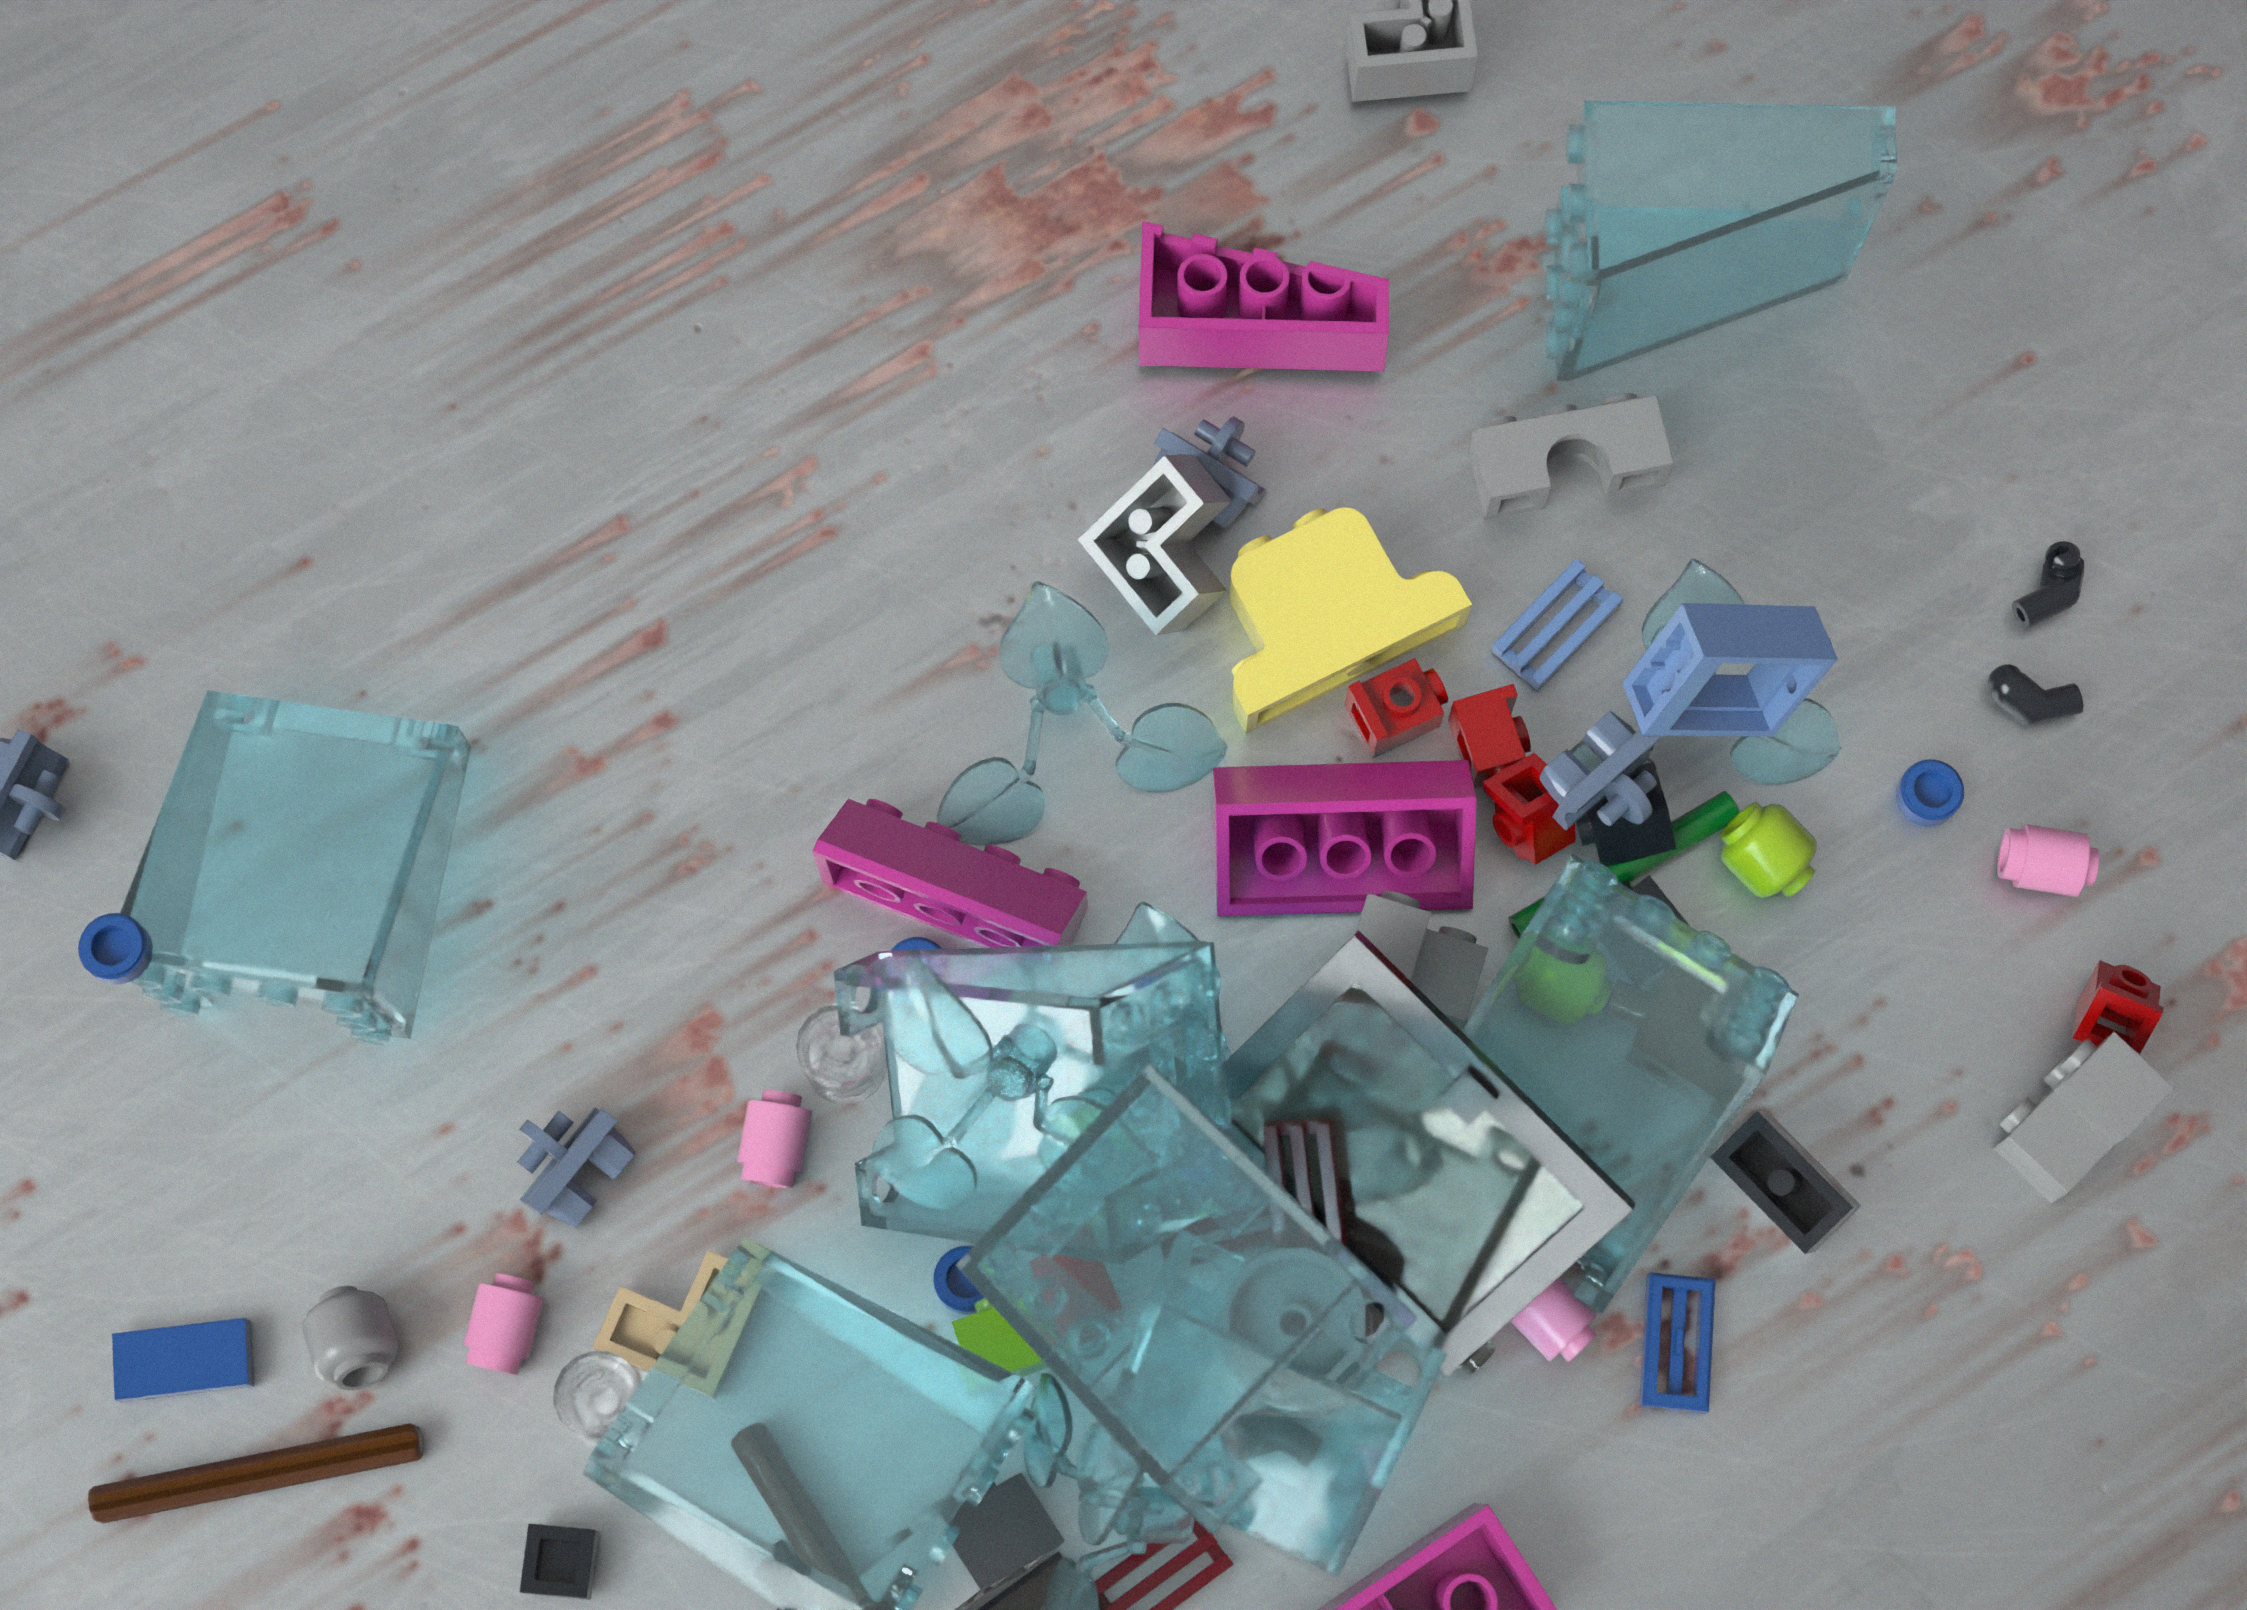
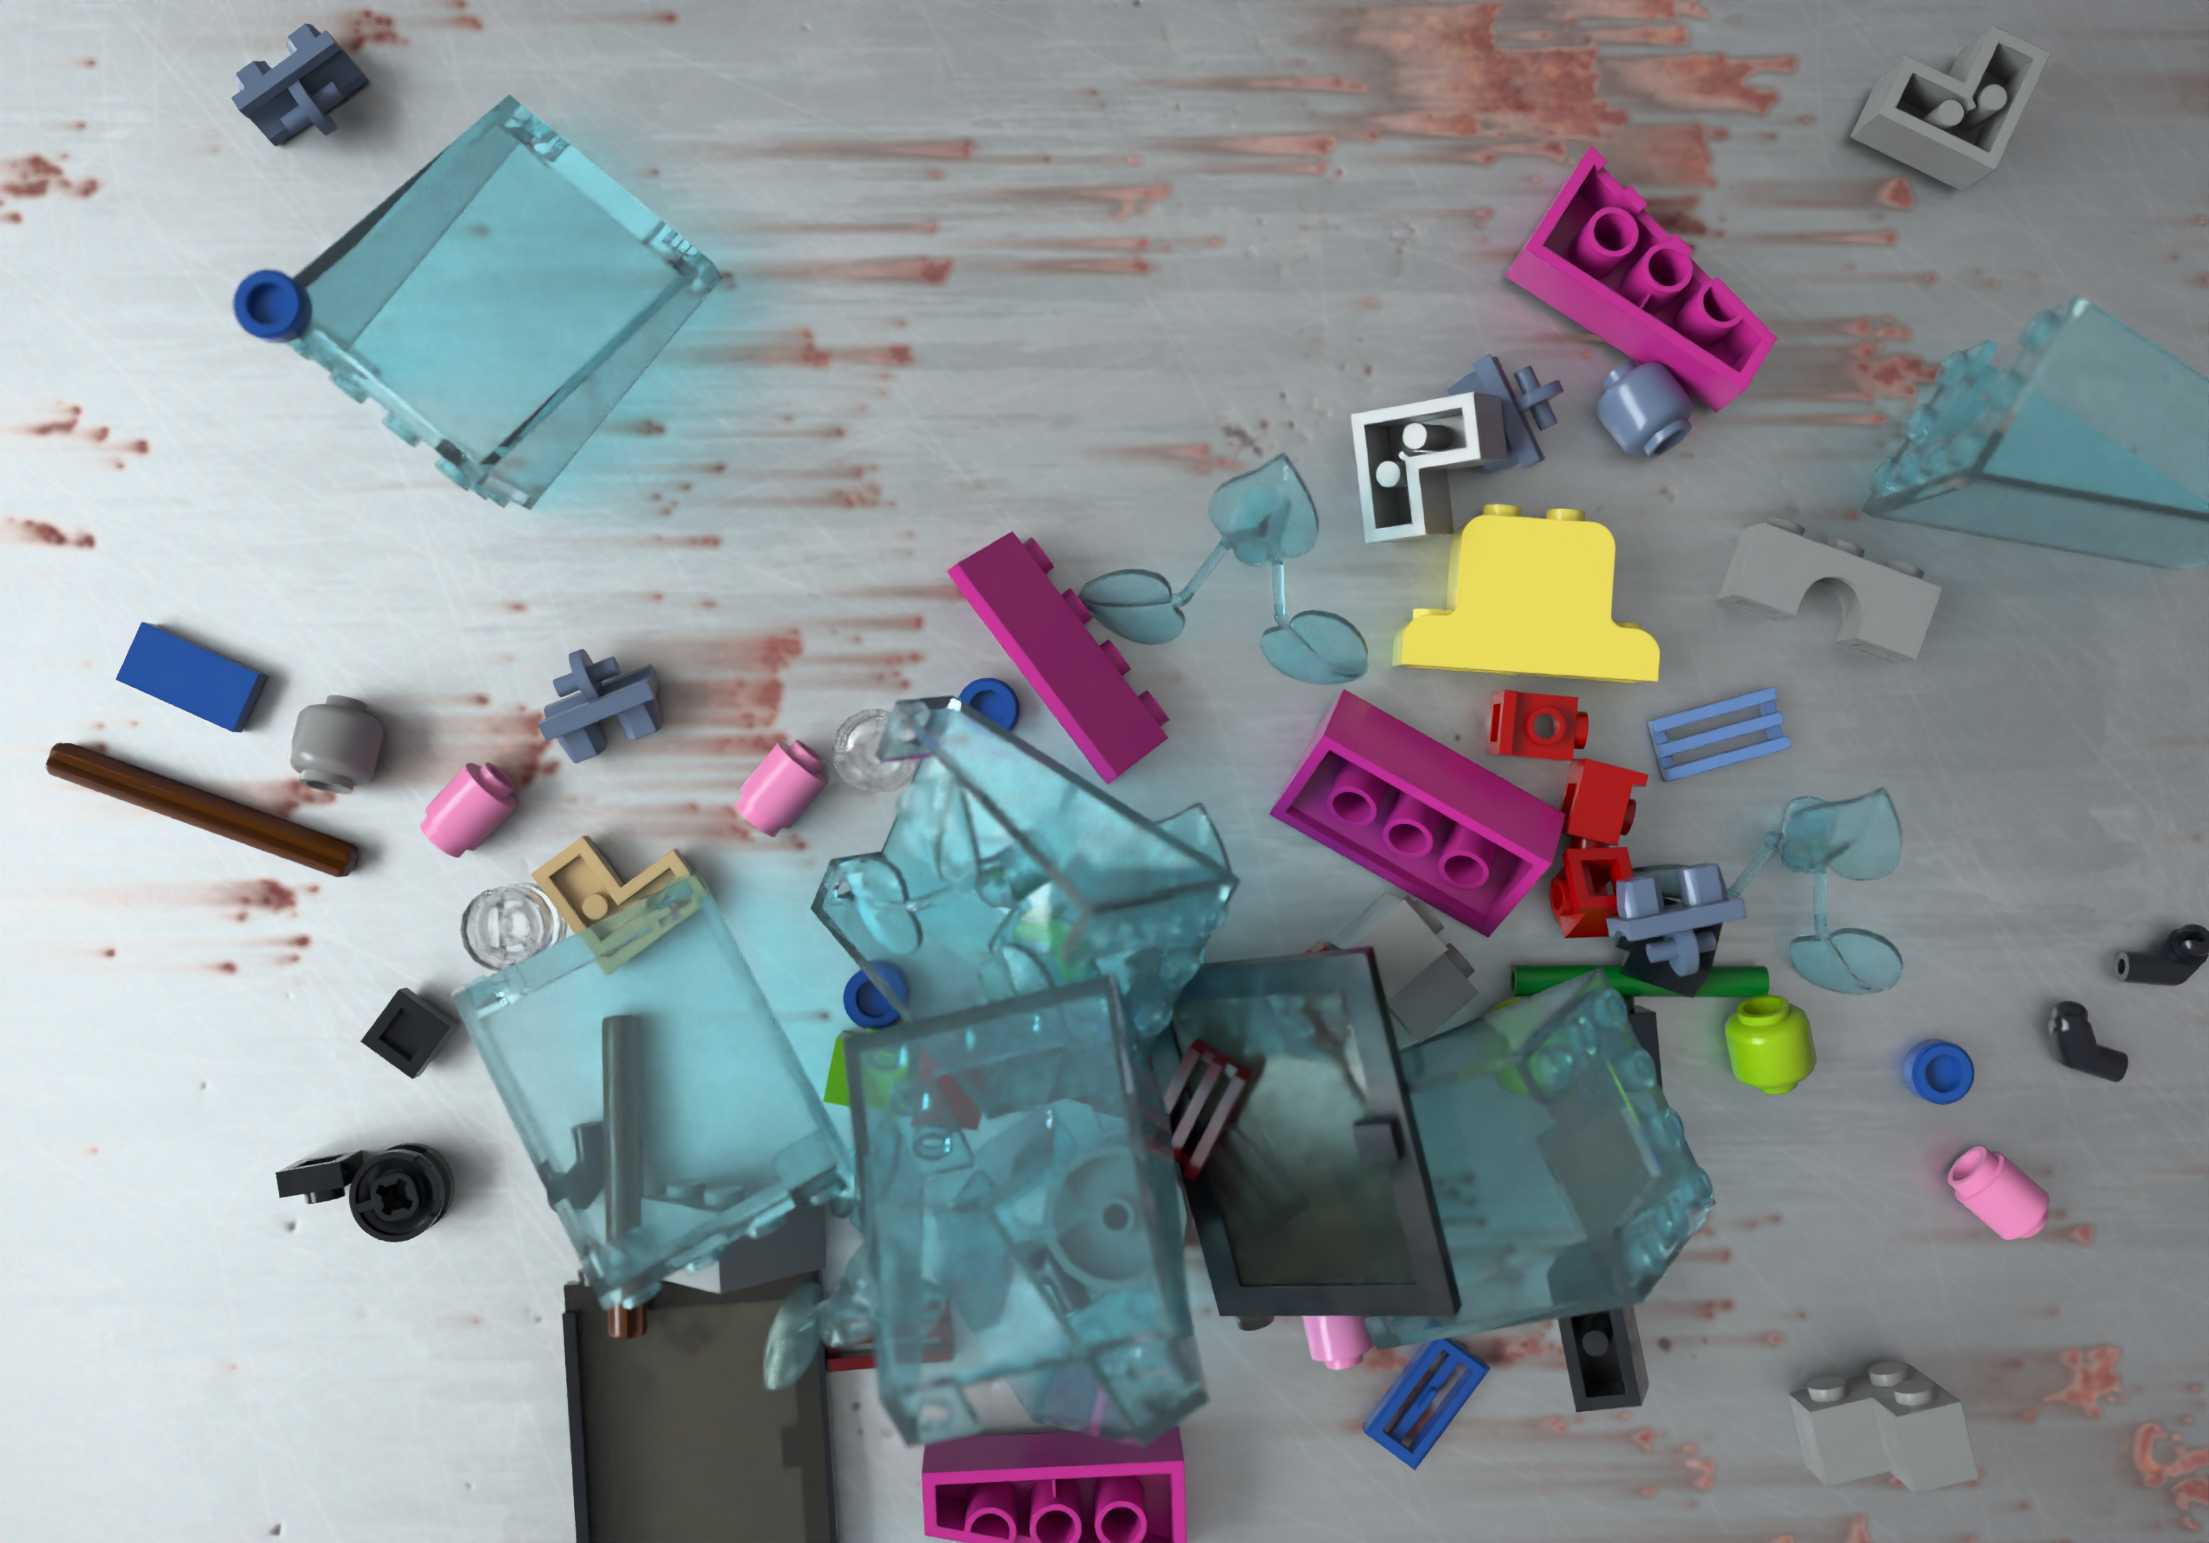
camera: 30 degrees right, 15 degrees up
medium blue window [1622,603,1838,737] -> none
red brick [2072,960,2164,1055] -> none
none -> sand blue head [1596,361,1694,458]

